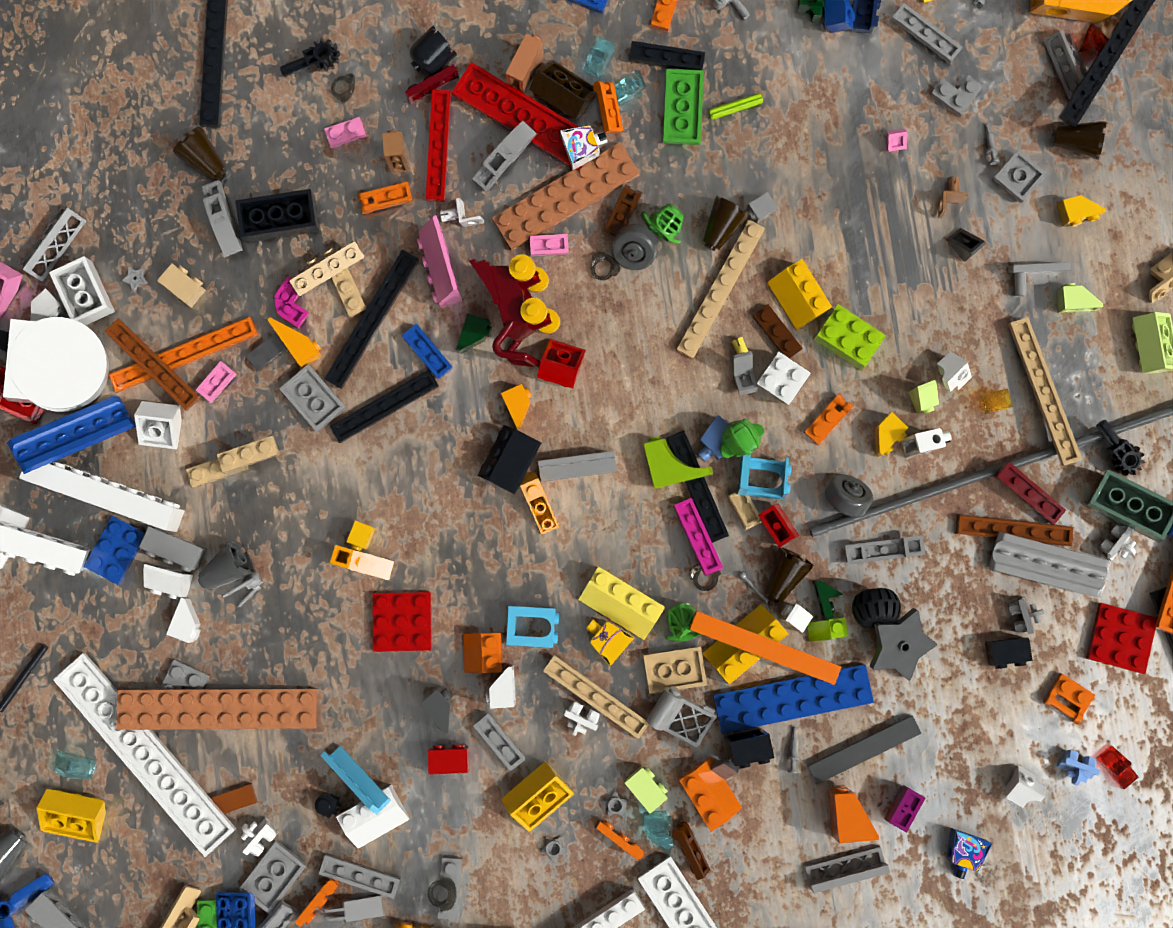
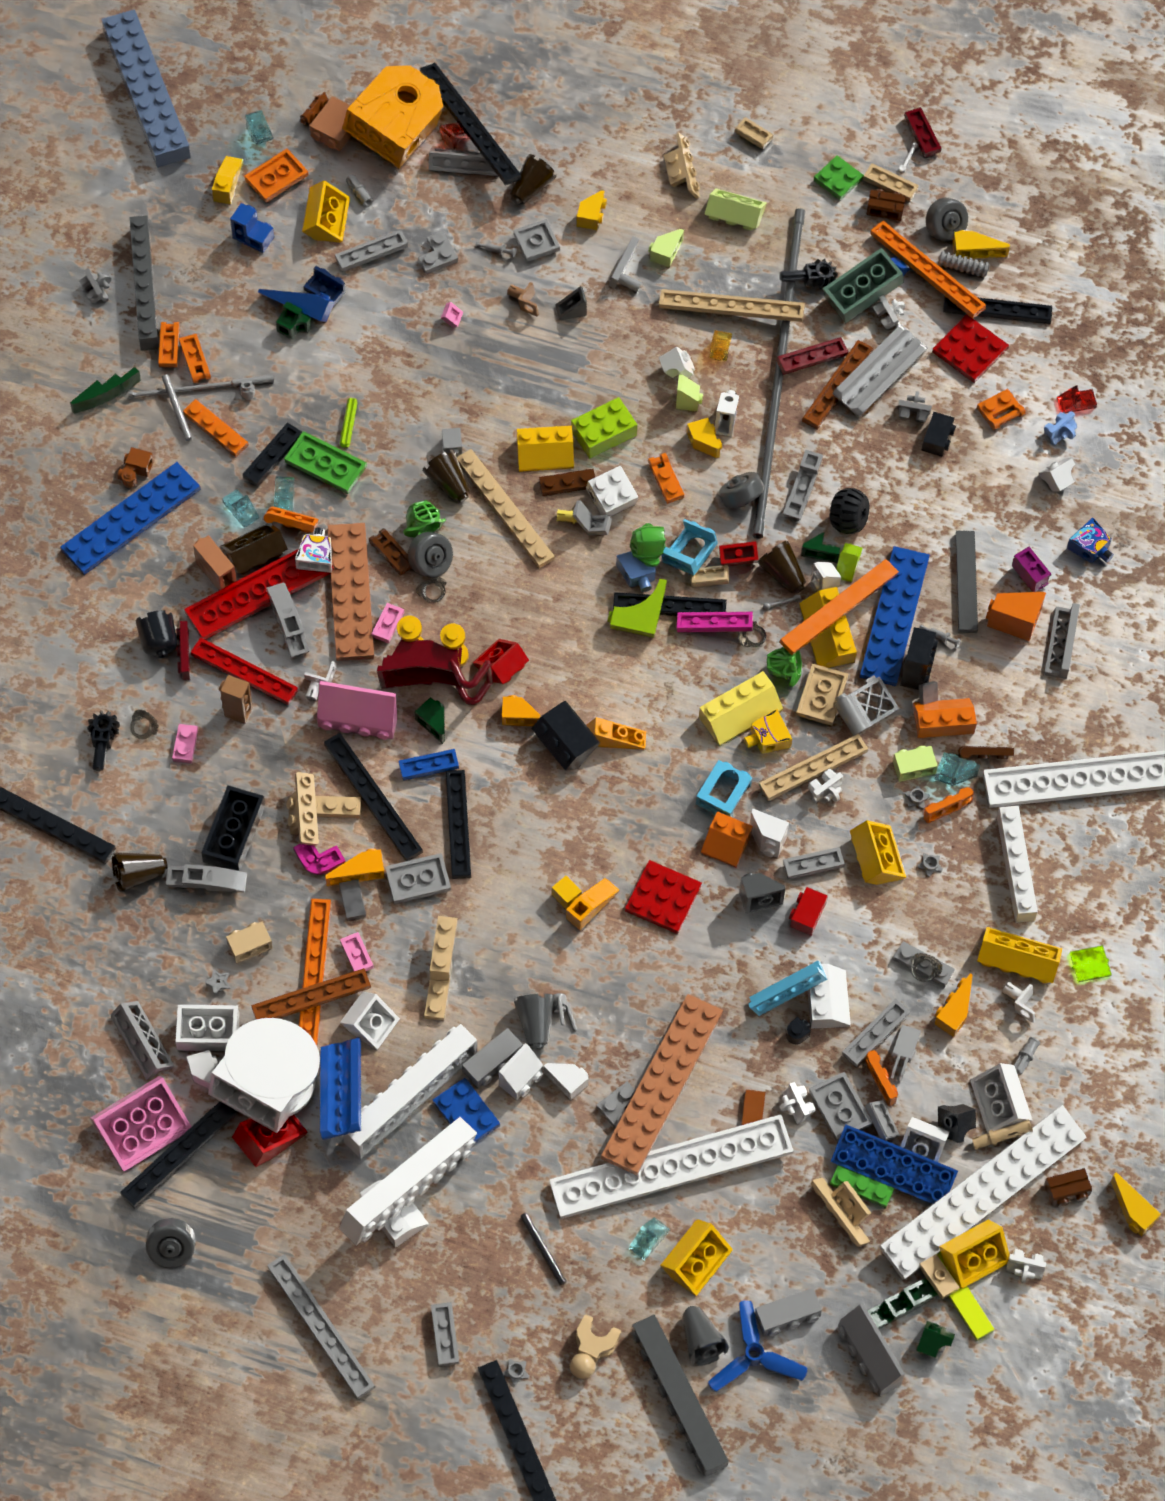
camera: 65 degrees left, 20 degrees down
orange plate [357,181,413,214] -> none
light grey fence [538,451,617,482] -> none
dark grey plate [869,608,937,681] -> none

